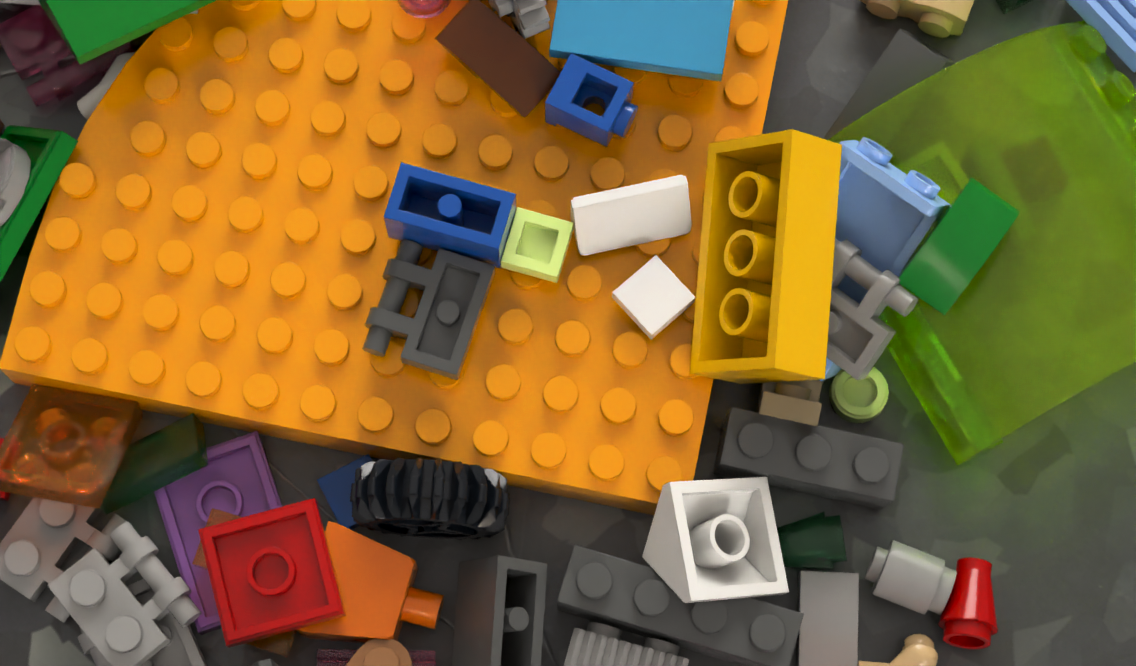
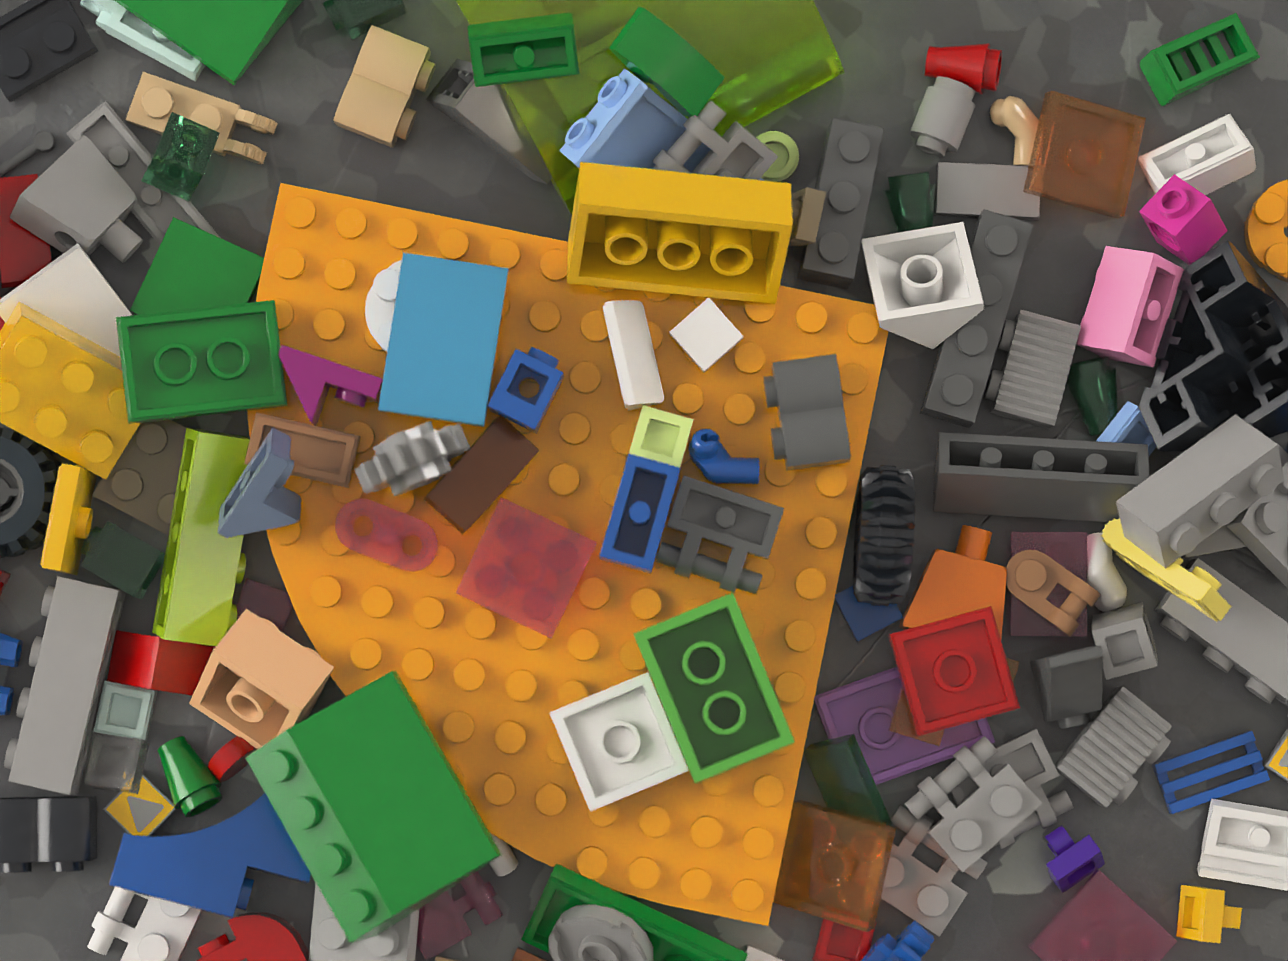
camera: 90 degrees left, 10 degrees up
none -> clear pink plate [455,497,597,639]
none -> green slope [468,13,580,87]
none -> white plate [550,672,689,811]
none -> bright green brick [634,593,795,784]
none -> blue arm [688,429,759,484]
none -> dark grey brick [763,354,851,471]

